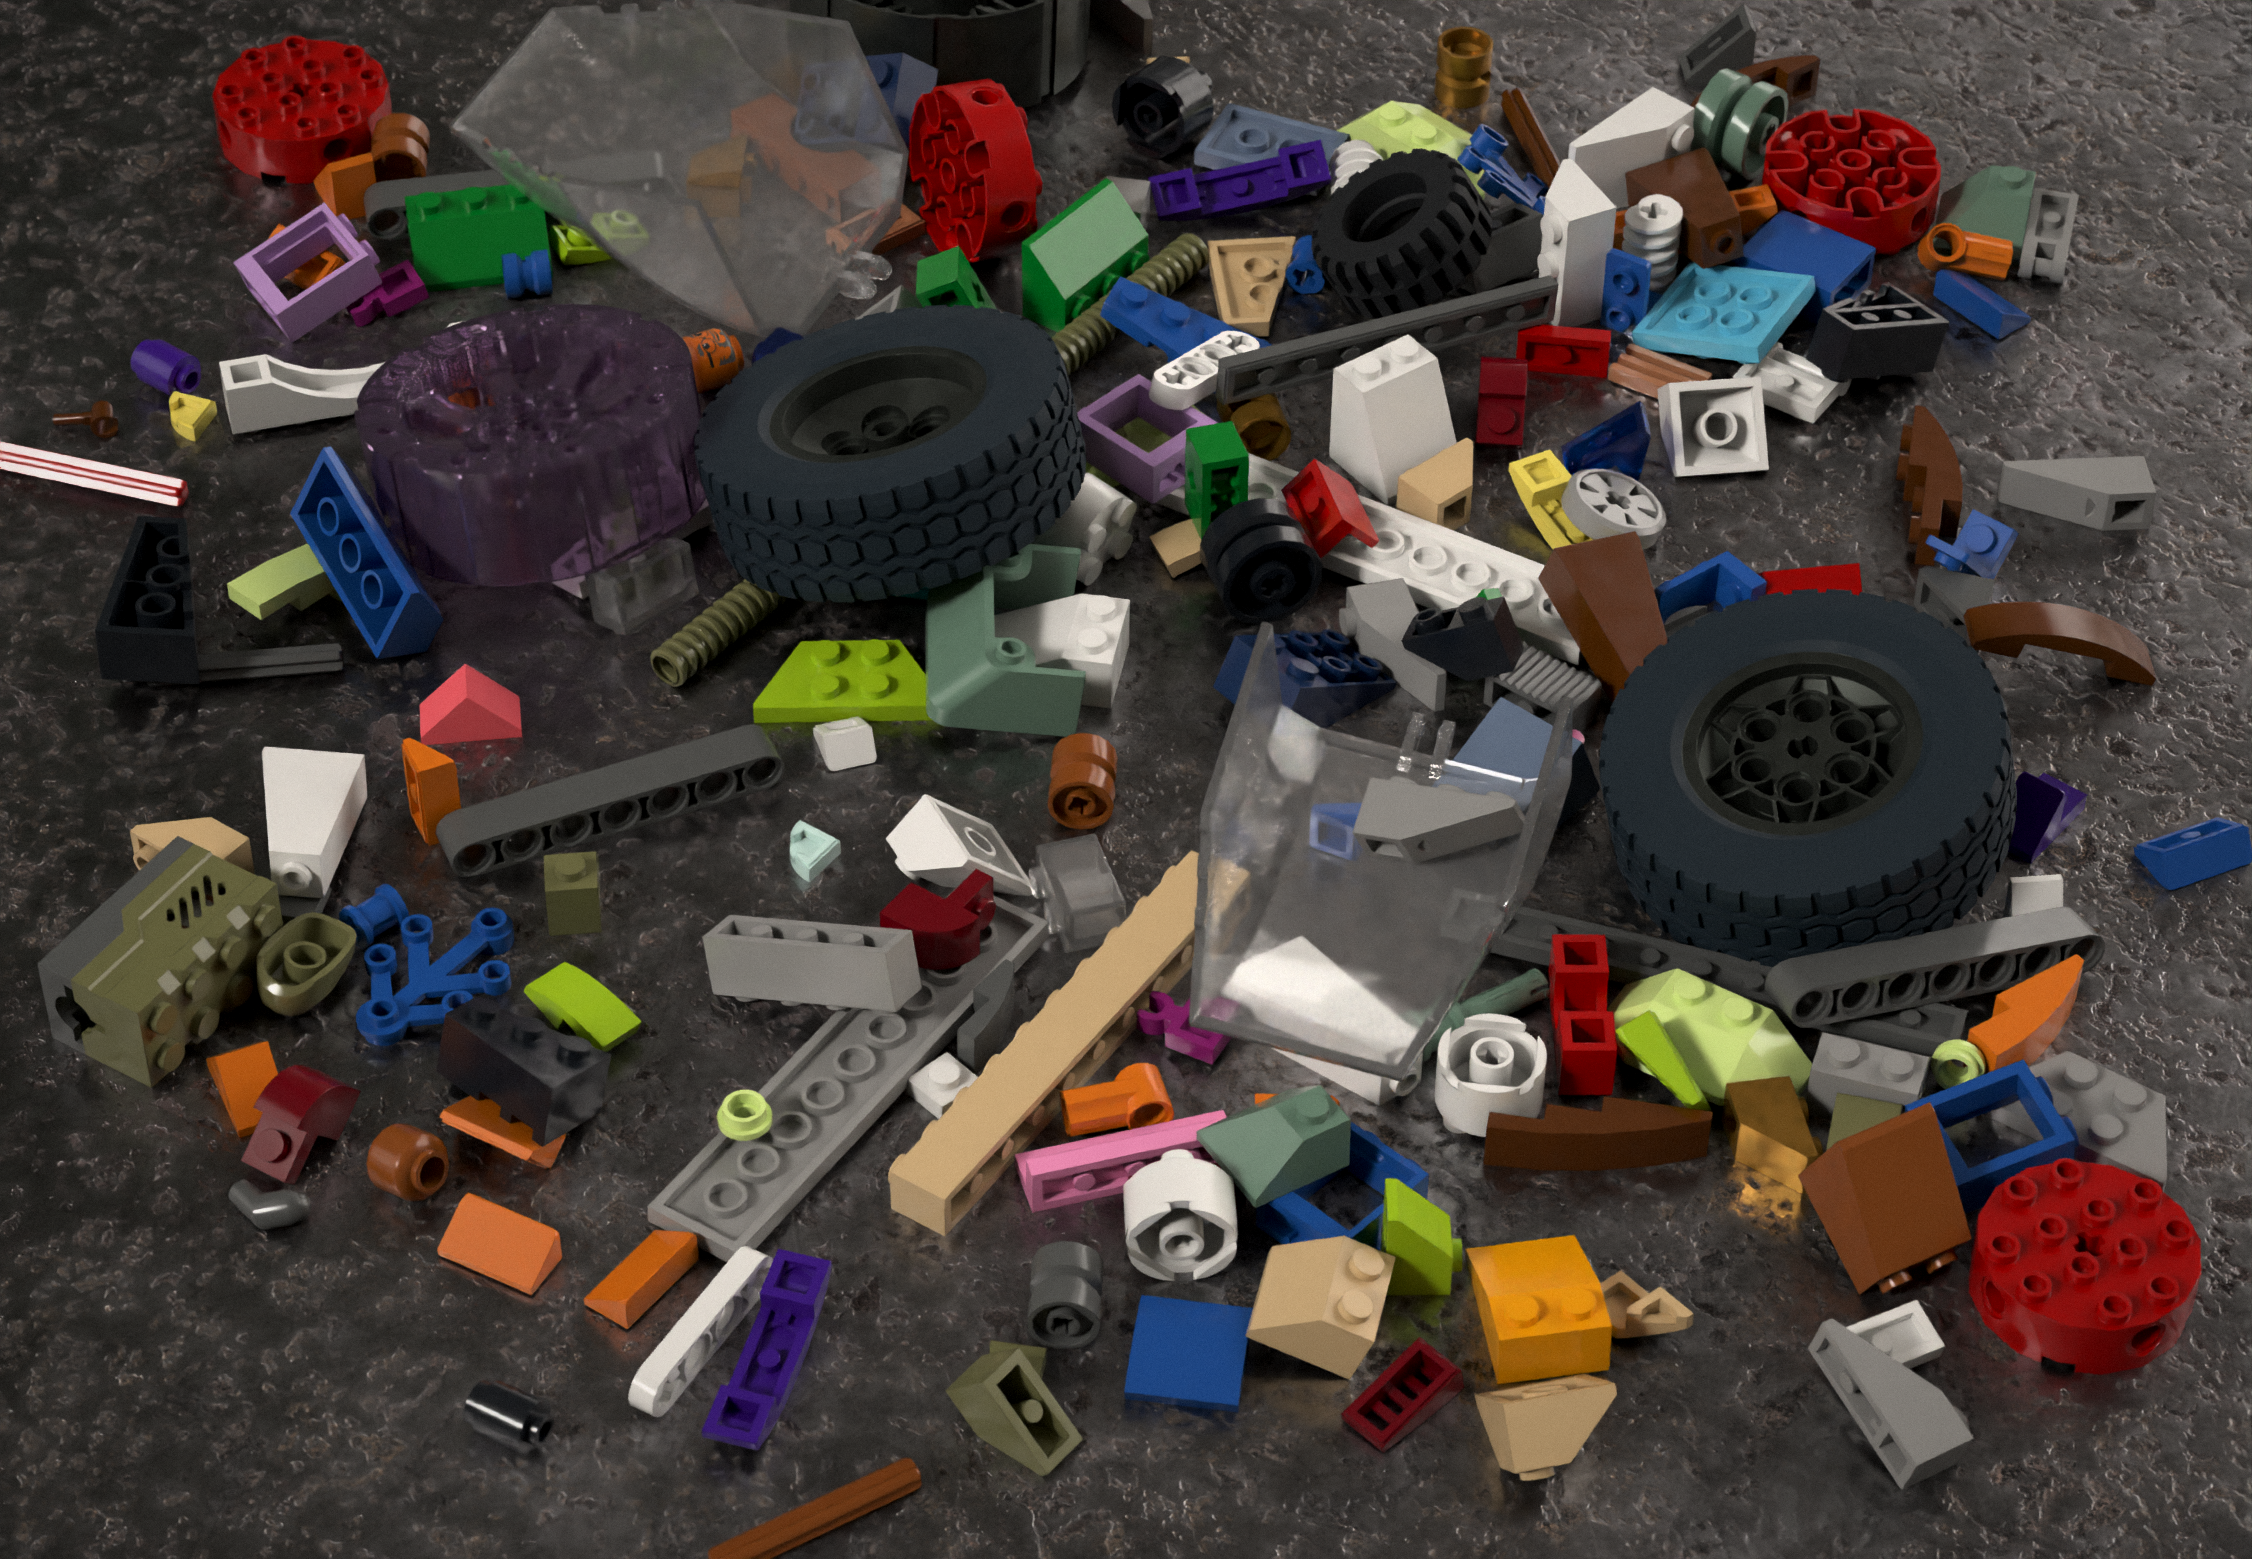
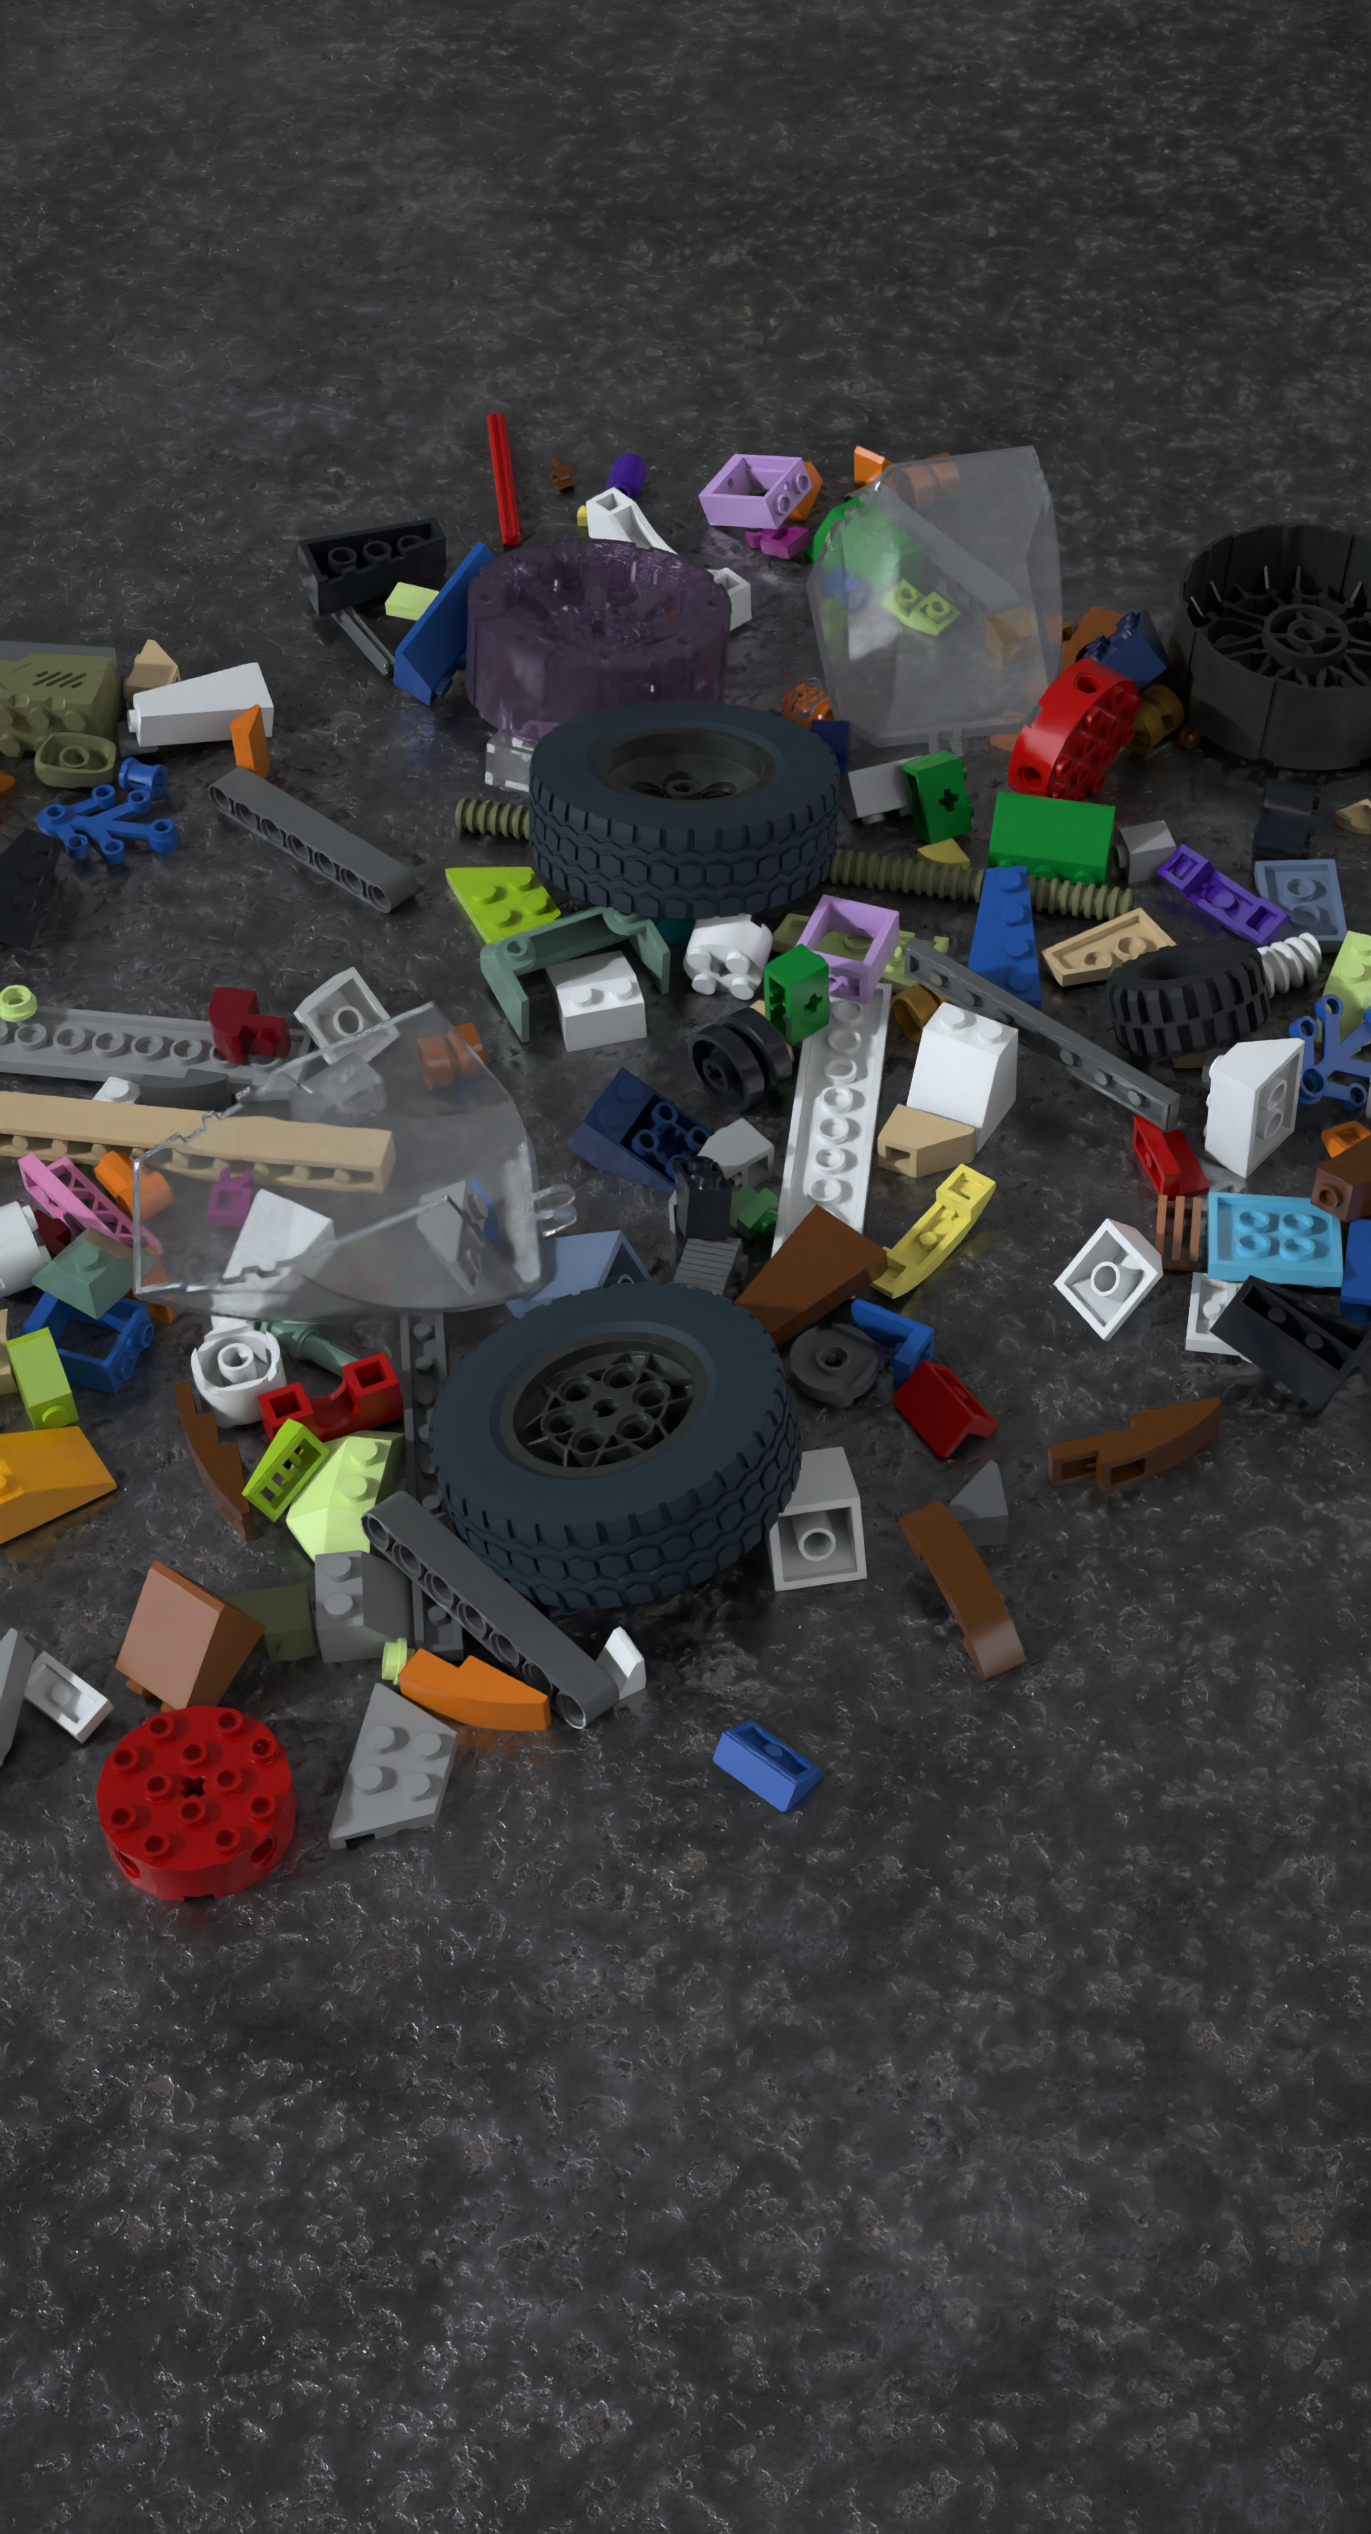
camera: 70 degrees right, 5 degrees up
red brick [212,35,392,184] -> none
coral slope [419,664,522,745] -> none
lime slope [523,962,642,1052] -> none
olive slope [544,851,602,936] -> none
light grey brick [702,915,922,1015] -> none
light aqua tile [789,820,841,883] -> none
white slope [813,716,877,771] -> none
white beam [1149,331,1260,410] -> none
red panel [1281,458,1379,559] -> none
dark red brick [1475,356,1528,449] -> none
clear blue slope [1561,401,1651,482] -> none
light grey wheel [1561,469,1666,549] -> none
blue bracket [1600,248,1662,336] -> none
tan slope [1600,1271,1694,1339] -> none
white piece [1622,194,1683,294] -> none
pearl gold slope [1721,1076,1823,1194] -> none
blue window [1905,1059,2079,1214] -> none
blue bracket [1925,509,2019,579] -> none
light grey slope [1997,456,2157,531] -> none
dark purple slope [2008,771,2087,864] -> none

